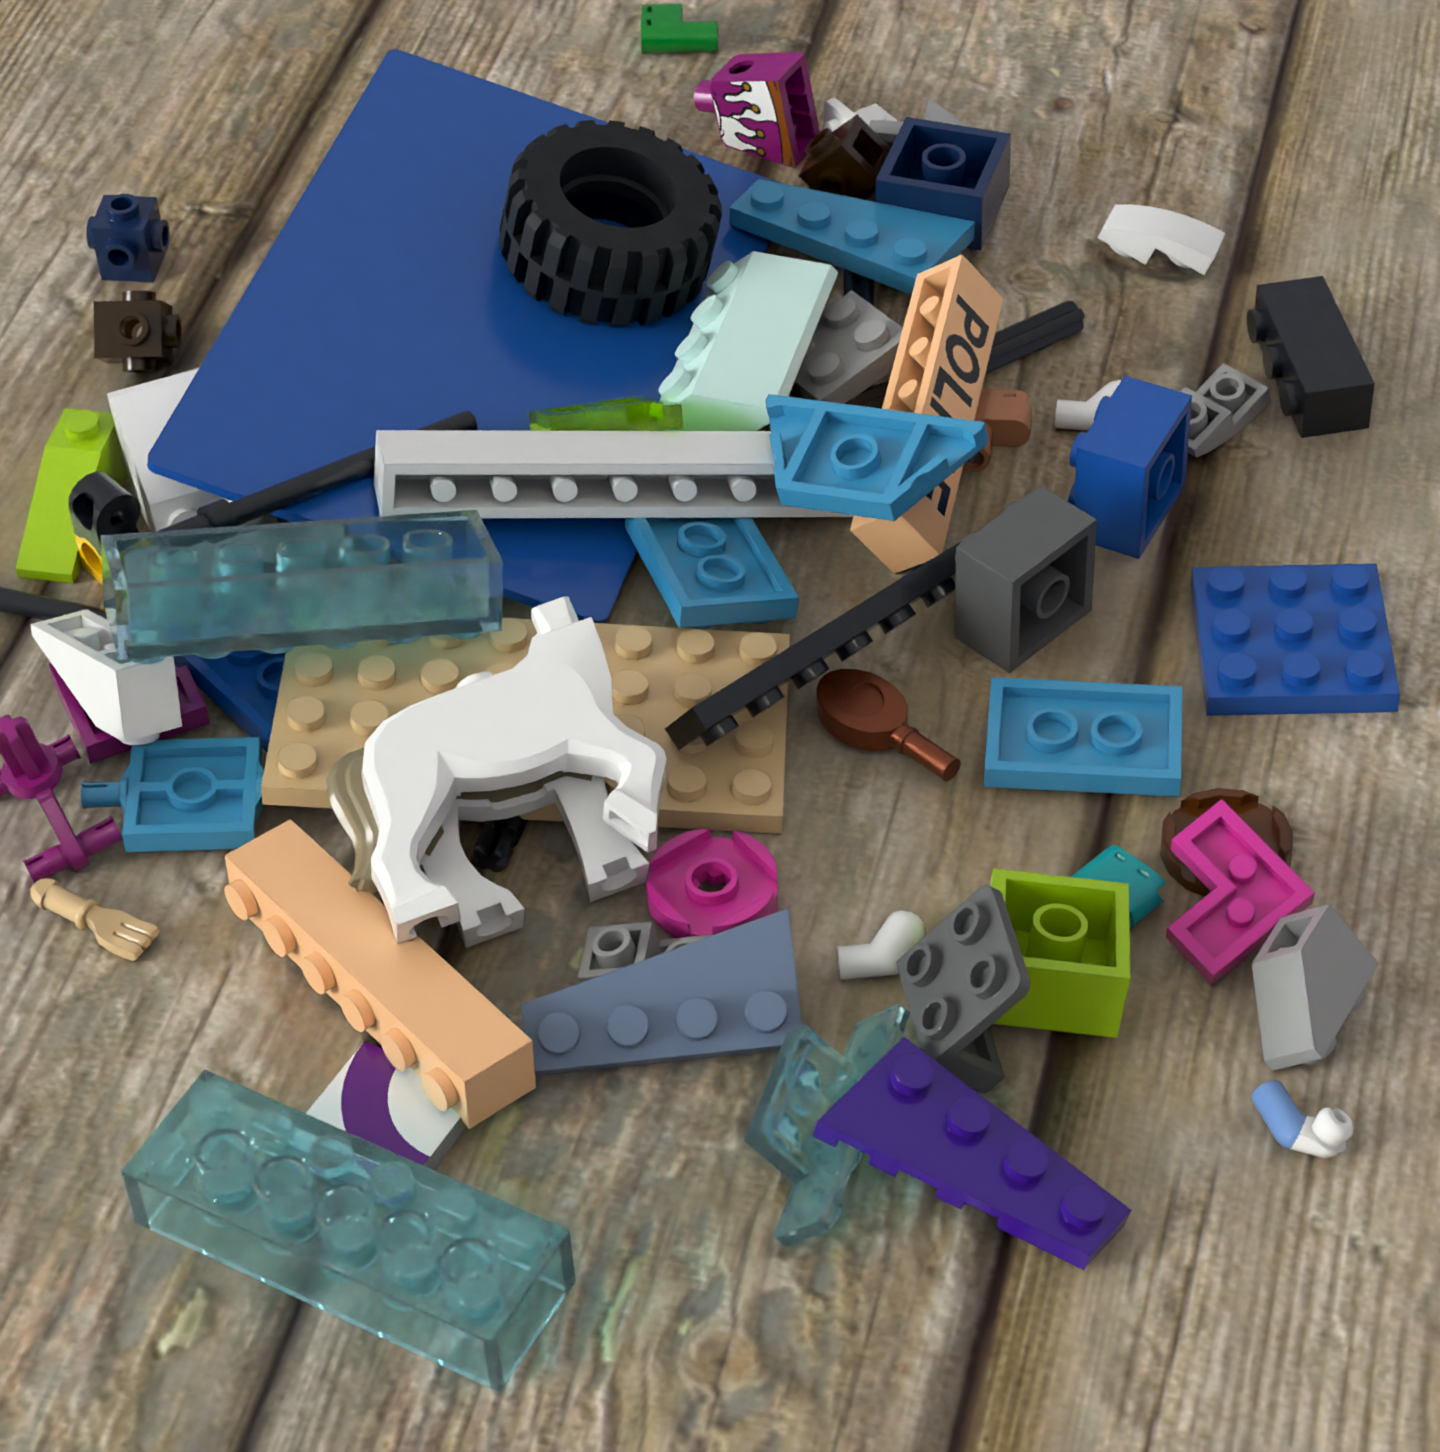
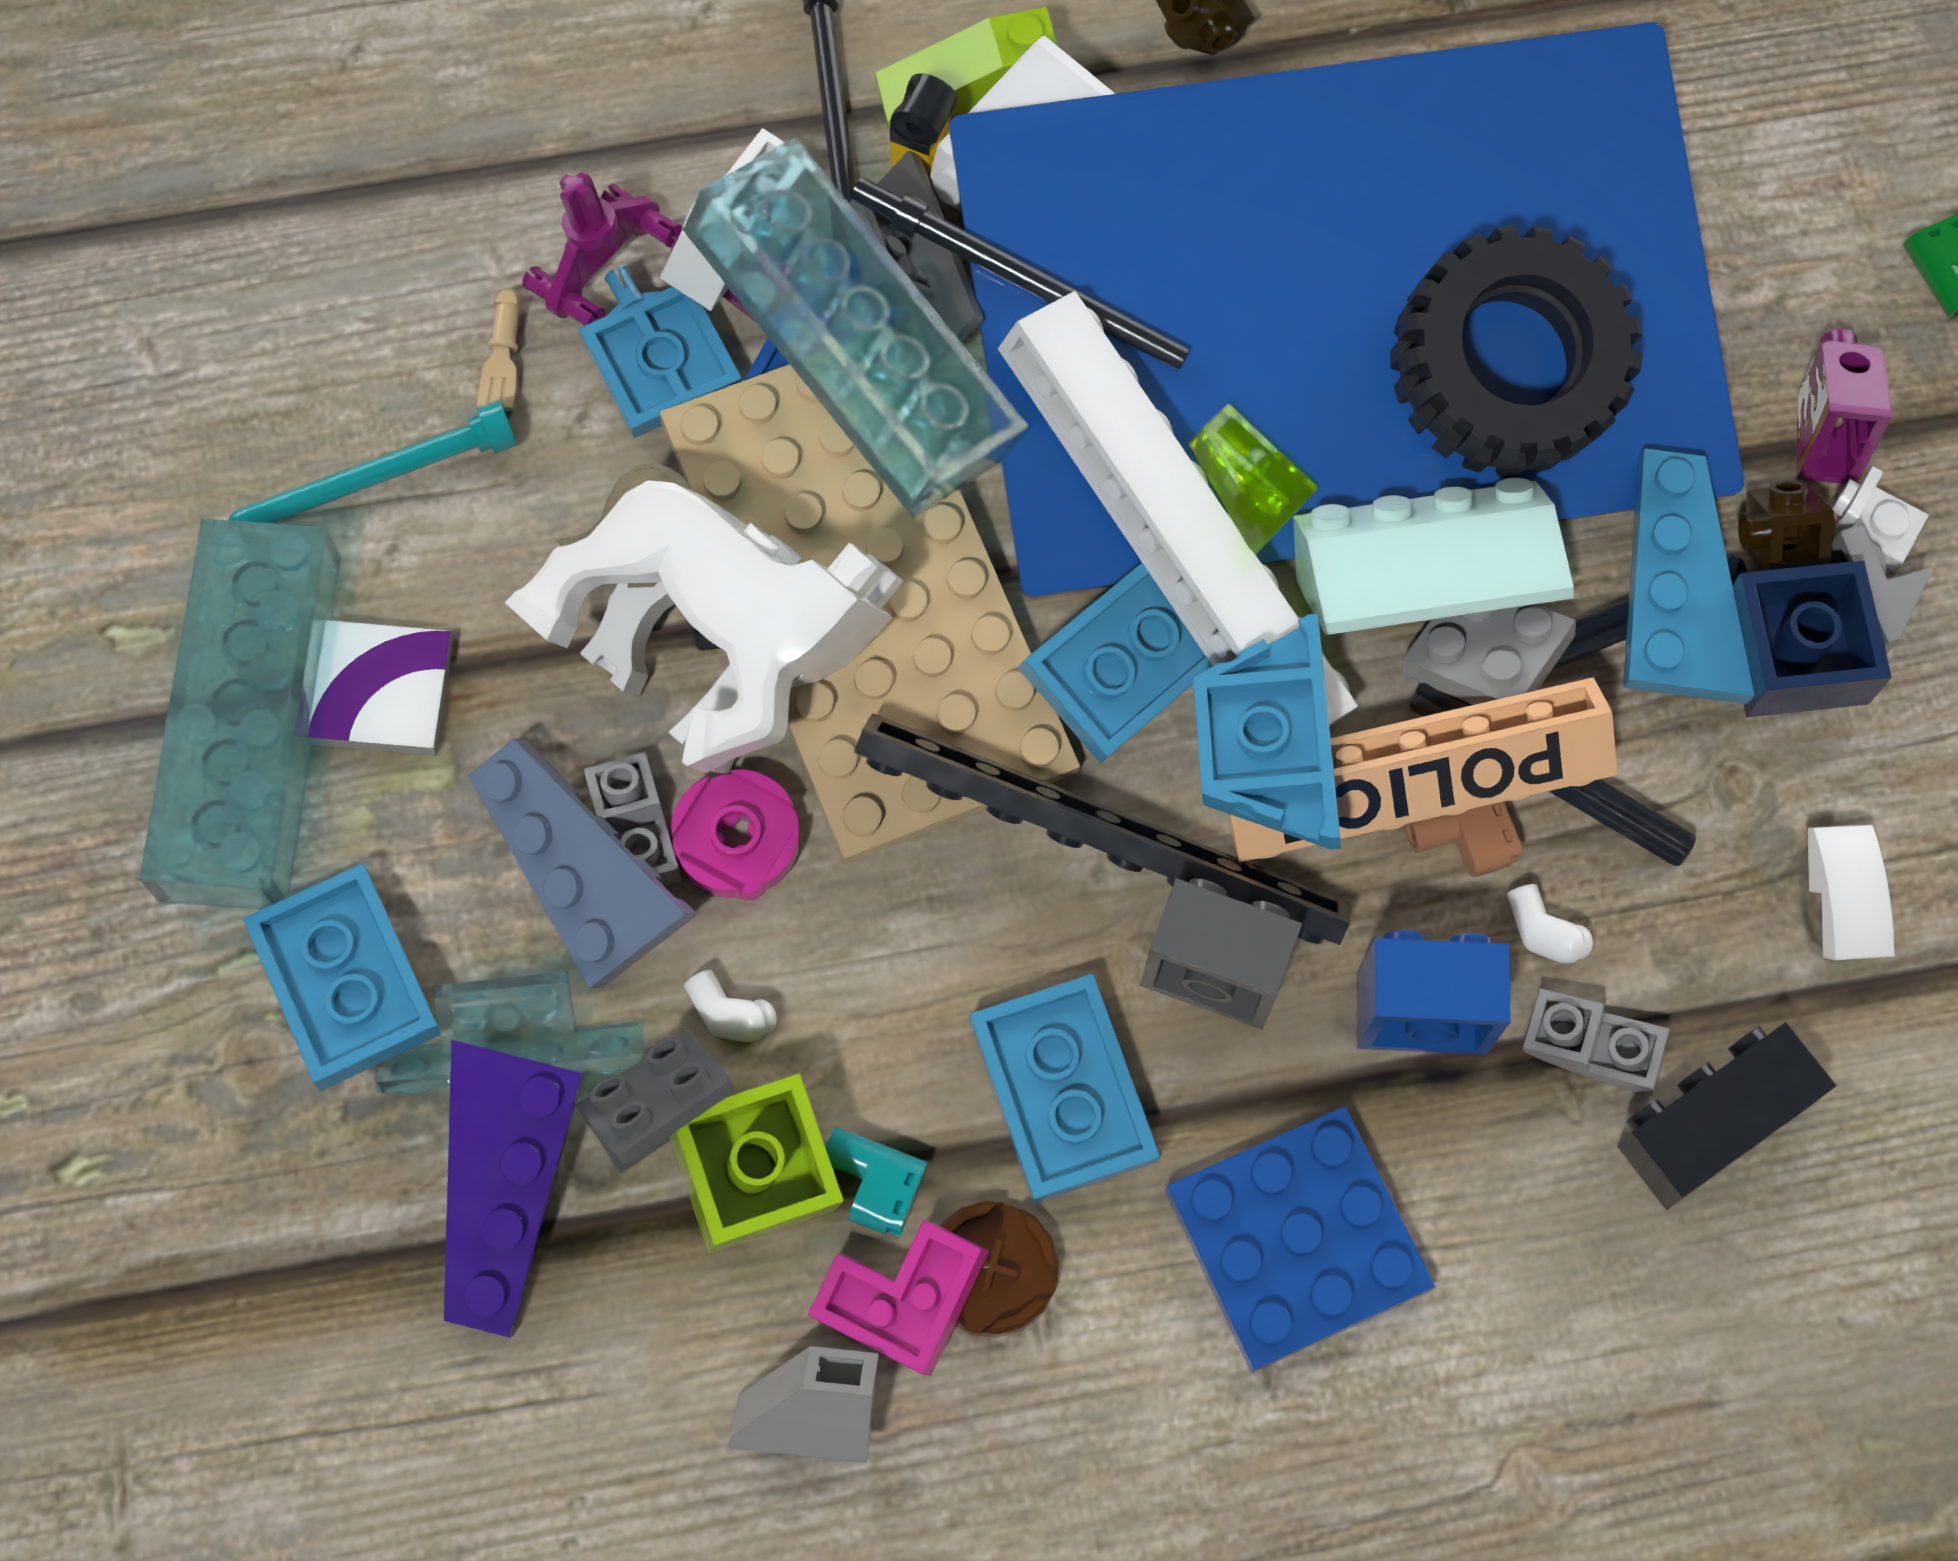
camera: 60 degrees right, 25 degrees up
light nougat brick [225,819,536,1129] -> none
copper piece [816,669,961,782] -> none
arm [1251,1080,1353,1158] -> none
none -> teal piece [228,399,518,534]
none -> dark azure plate [243,863,442,1092]

